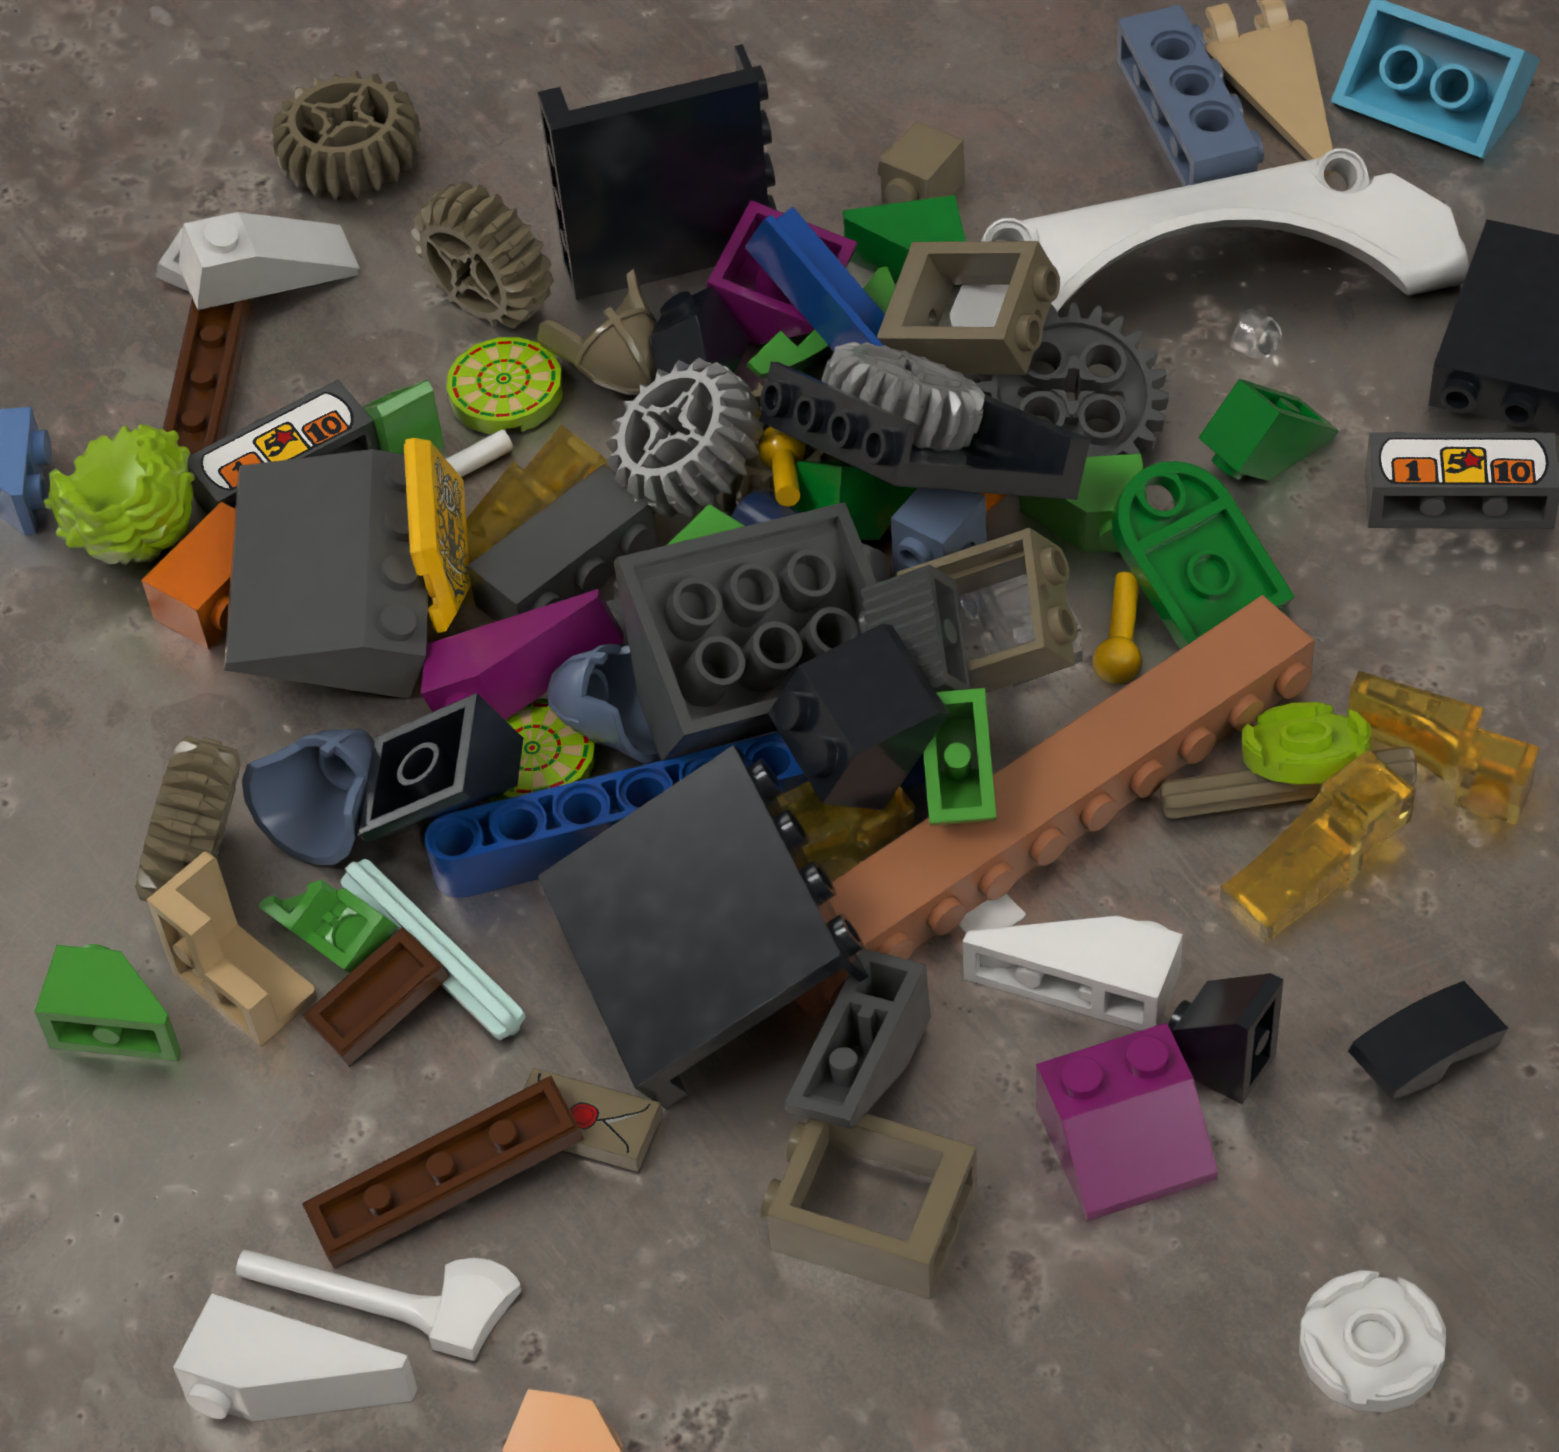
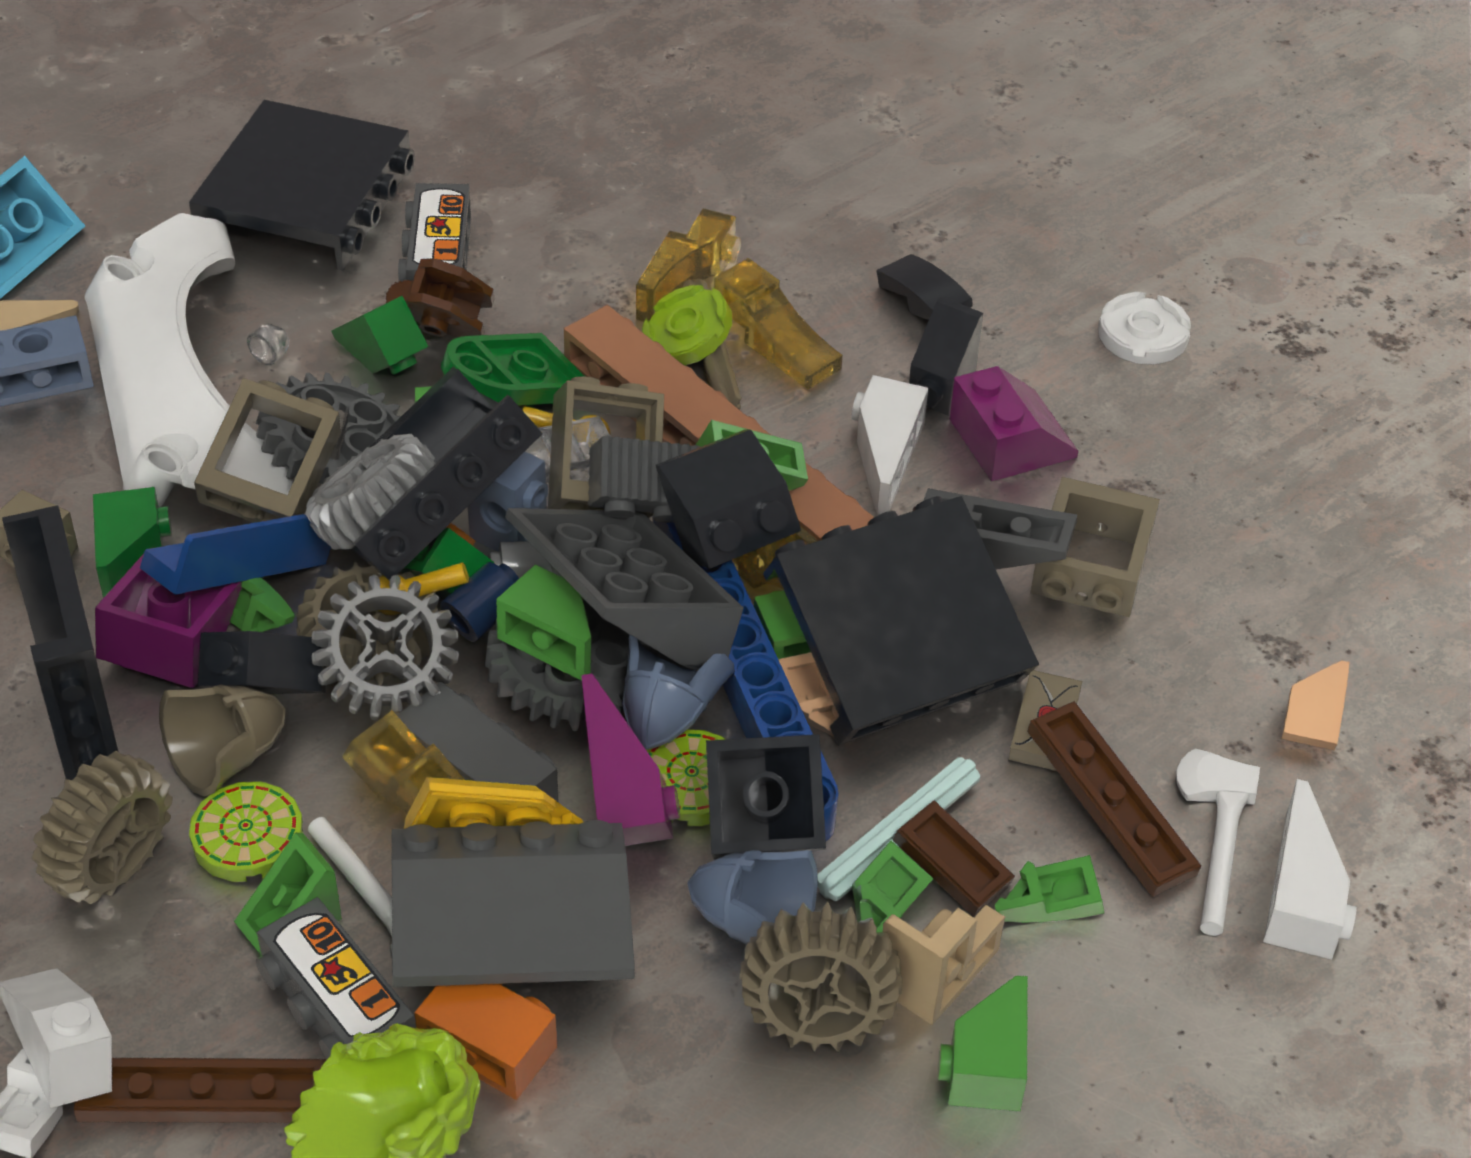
camera: 100 degrees left, 5 degrees down
none -> reddish brown hinge [385,258,495,338]
none -> bright green slope [995,855,1105,923]

